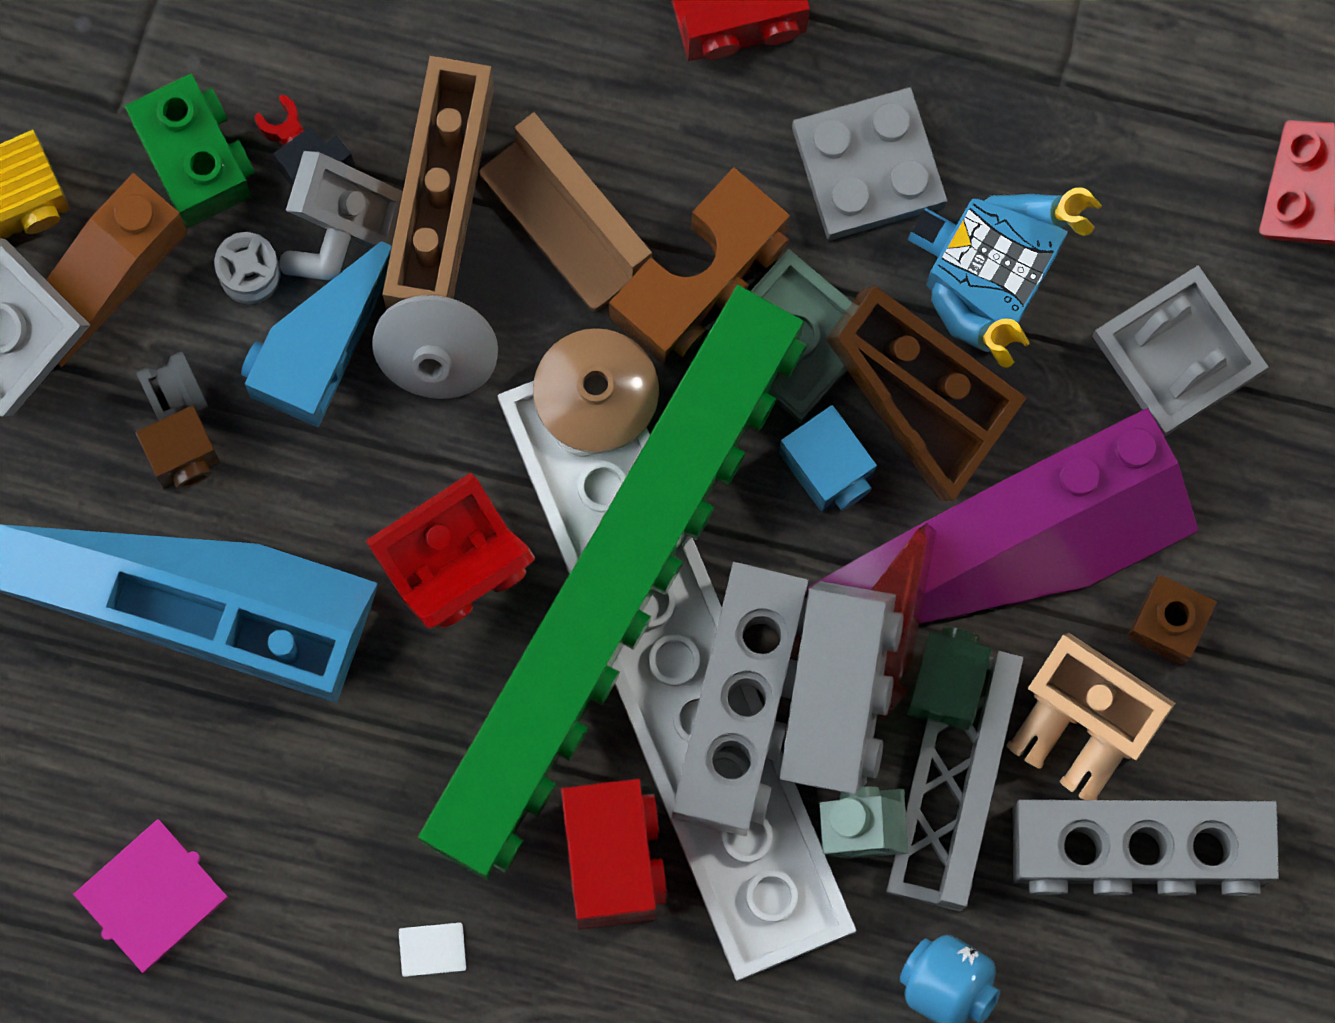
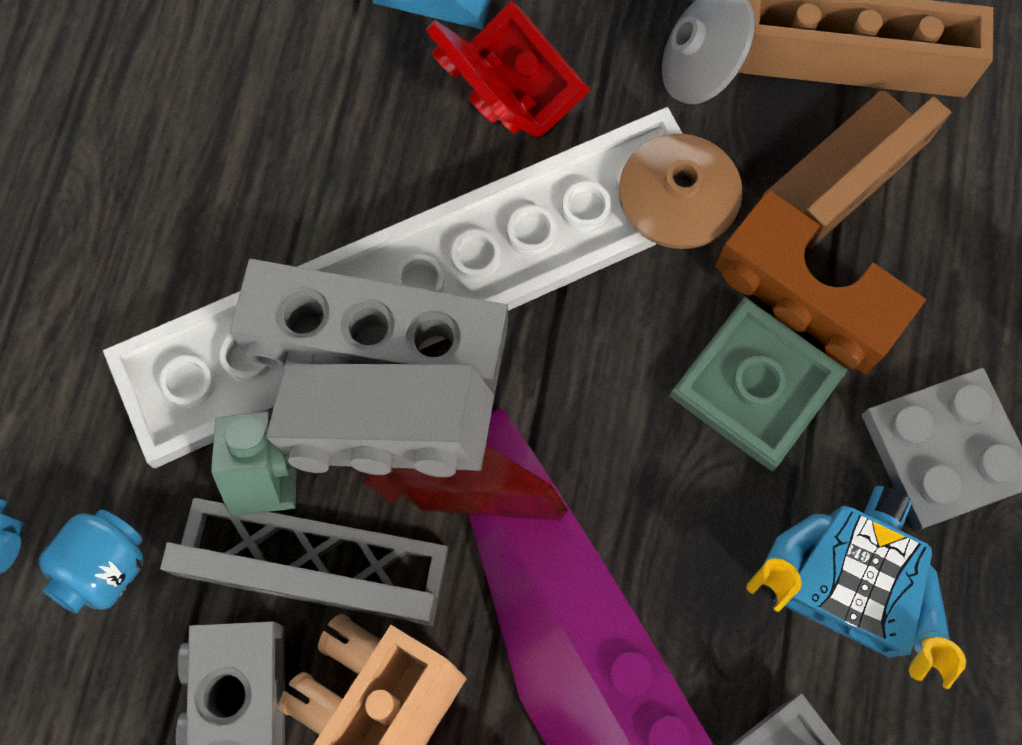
camera: 90 degrees right, 5 degrees down
white sticker [399,923,466,976] -> none
green brick [418,284,807,881] -> none
red brick [561,779,667,930] -> none
dark azure brick [778,405,877,513] -> none
reddish brown wedge [826,285,1027,501] -> none
clear green brick [906,627,992,731] -> none

